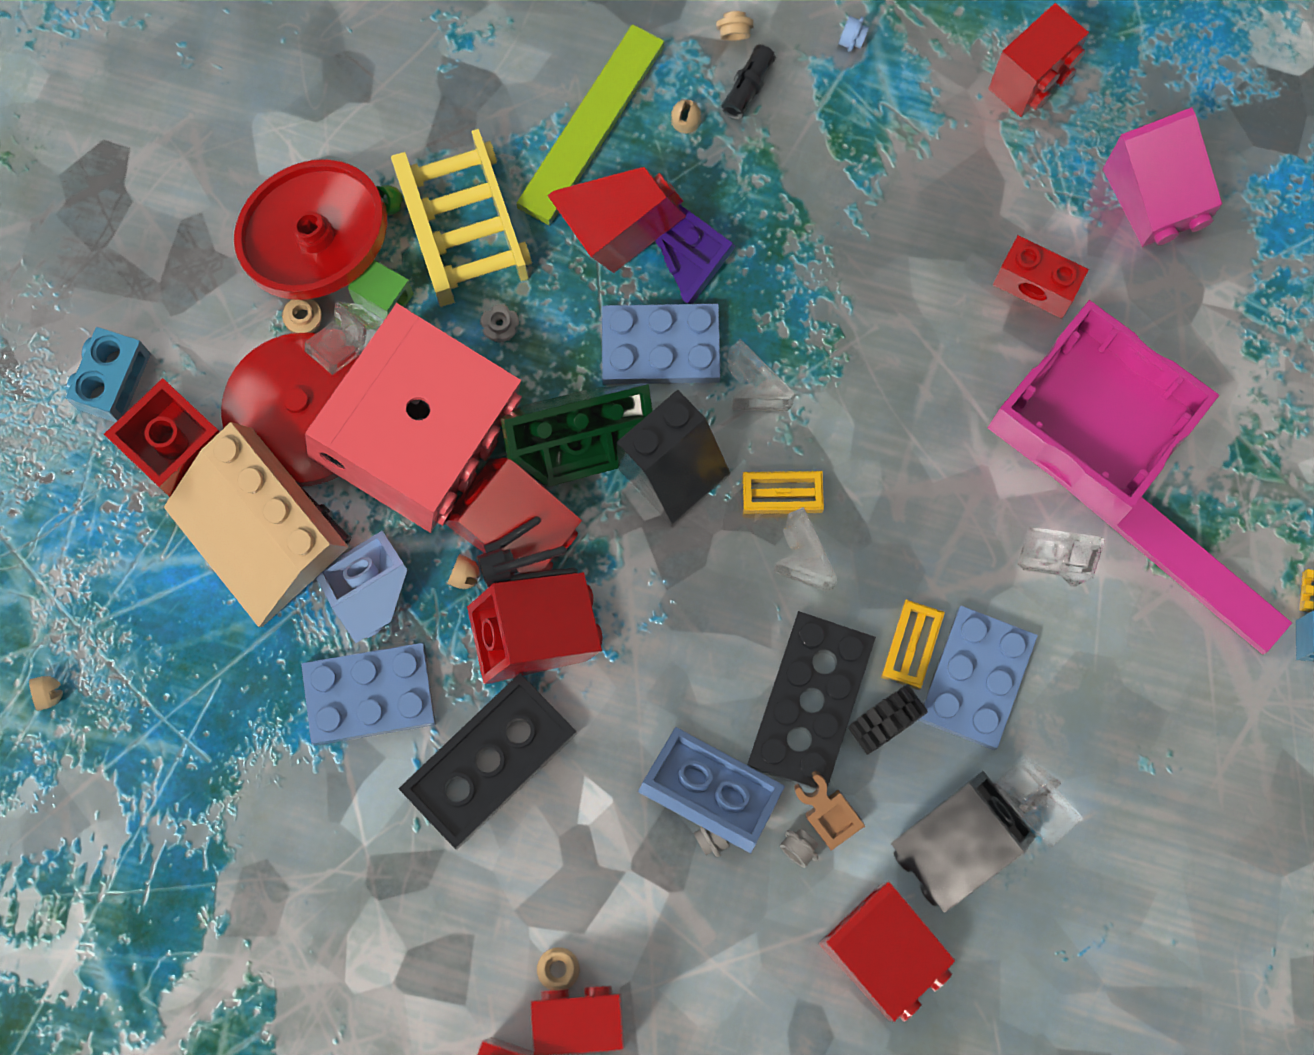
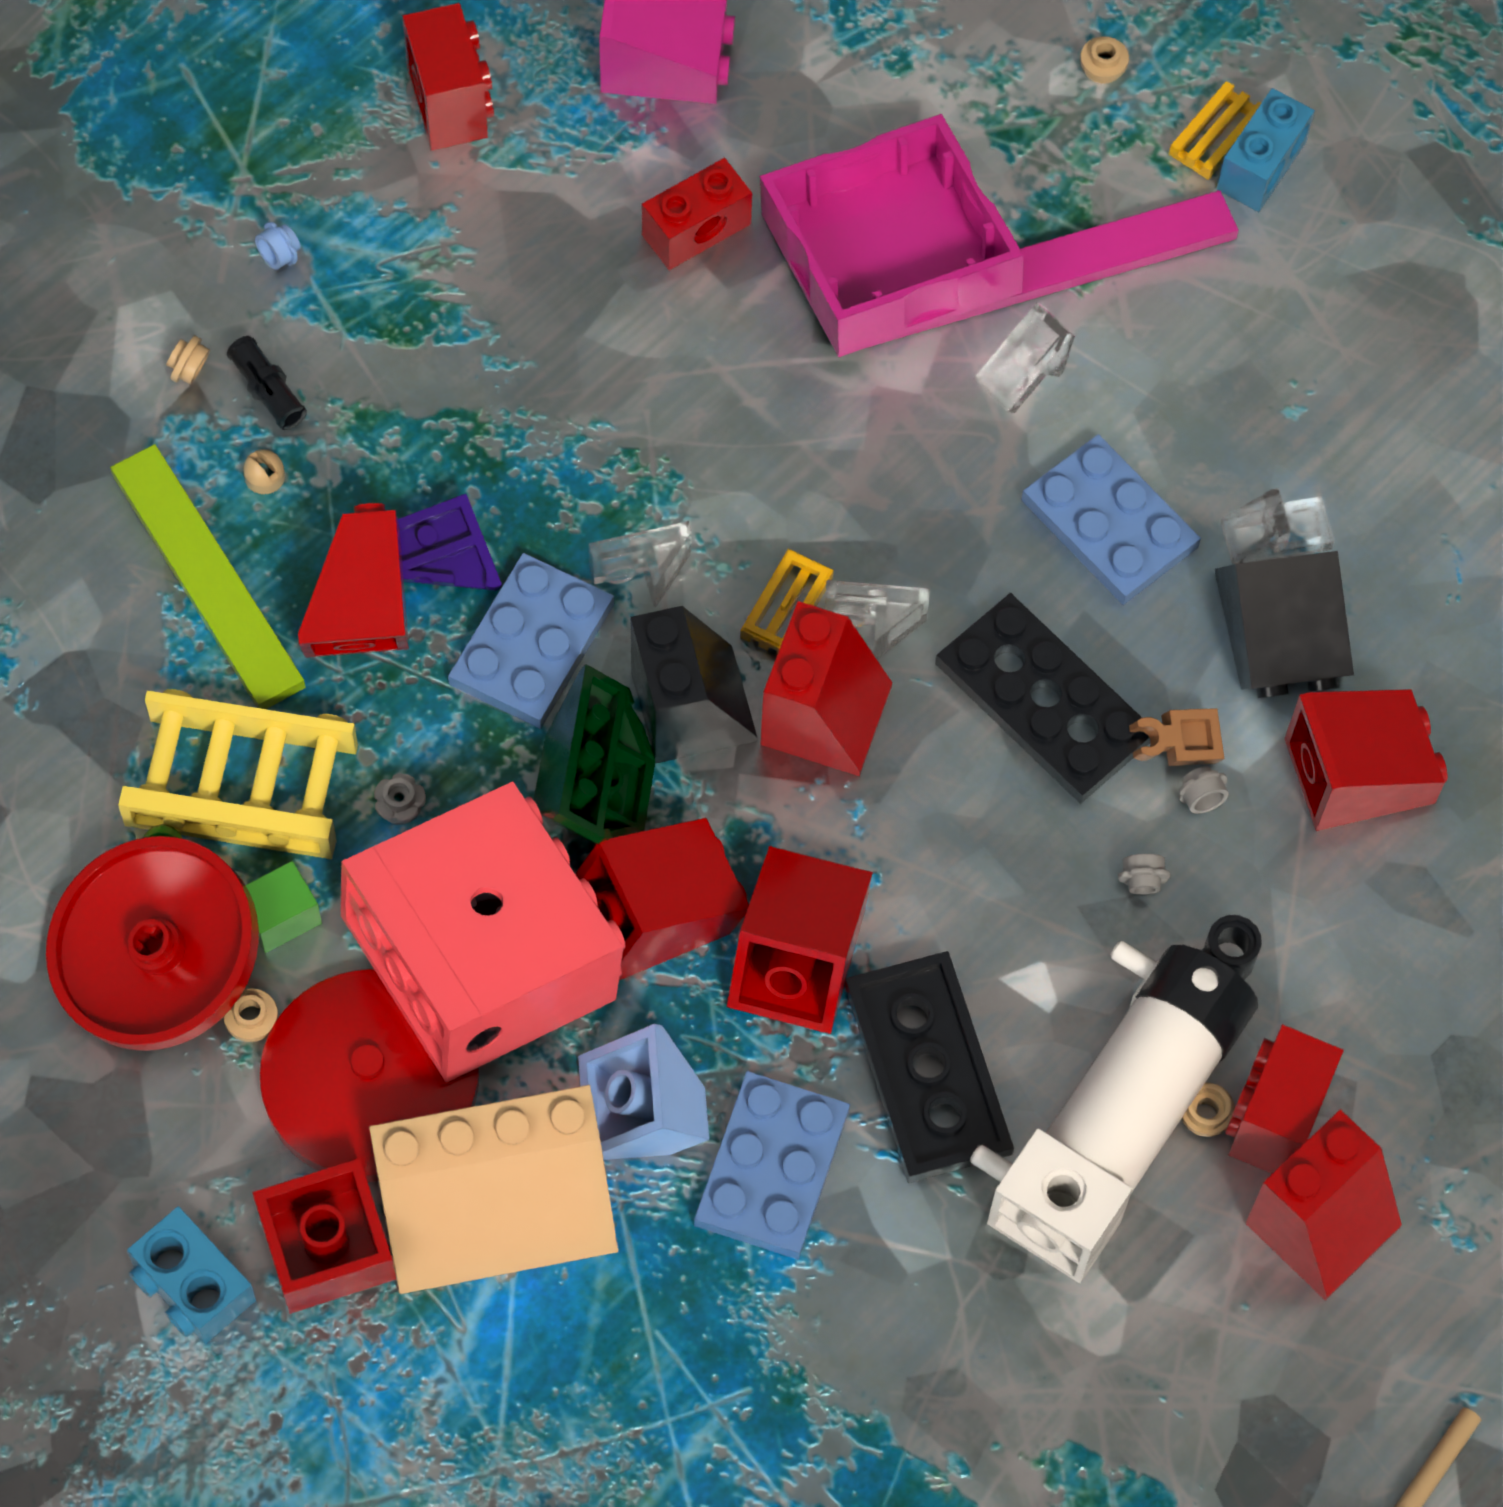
camera: 65 degrees left, 10 degrees down
clear slope [305,301,382,375] -> none
tan hinge [447,554,480,589] -> none
black plant [477,516,578,587] -> none
medium blue plate [638,727,785,853] -> none
black tyre [848,684,928,755] -> none
yellow tile [881,599,945,690] -> none
none -> red slope [760,601,892,777]
none -> white piece [970,915,1262,1284]

